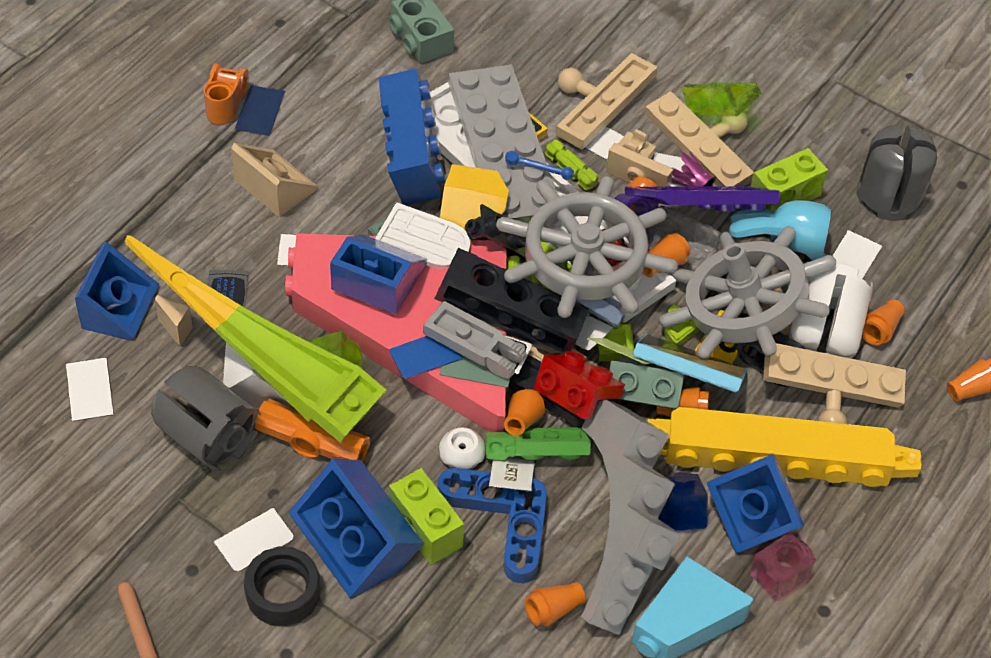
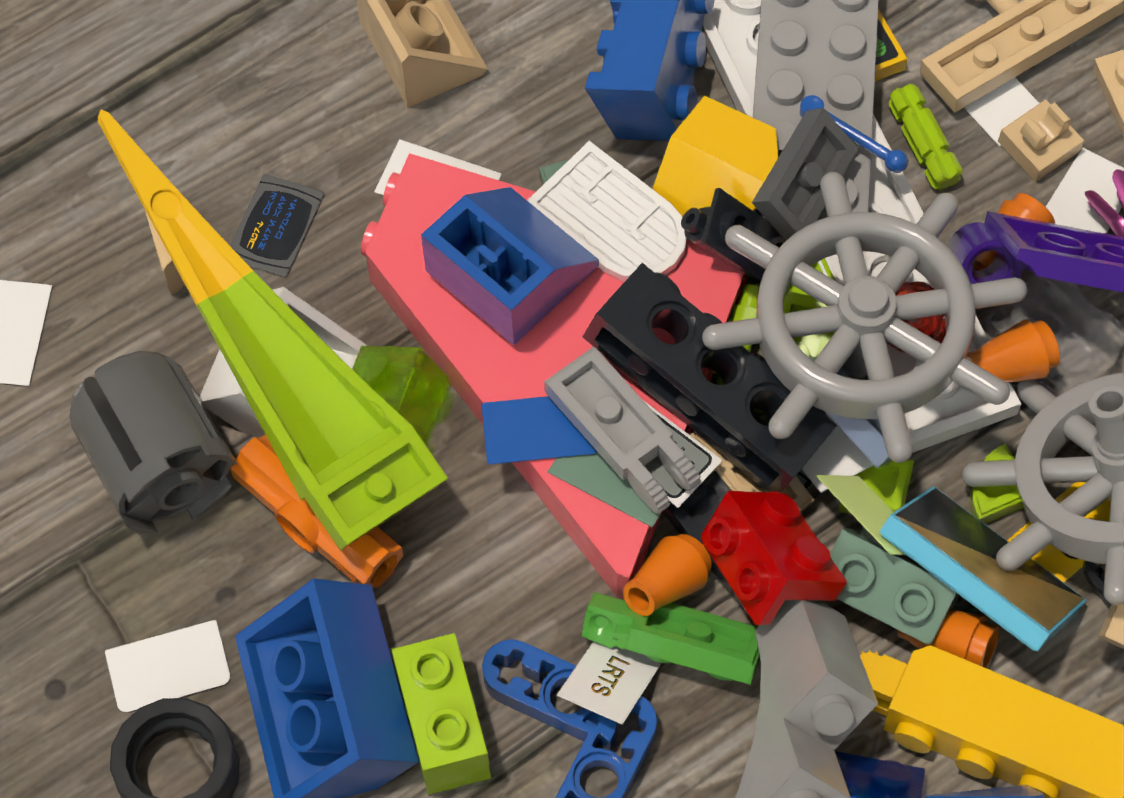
camera: 25 degrees right, 10 degrees up
blue slope [75,242,159,341] -> none
white plate [439,427,485,470] -> none
tan plate [607,143,673,187] -> none
none -> dark grey plate [752,108,859,240]

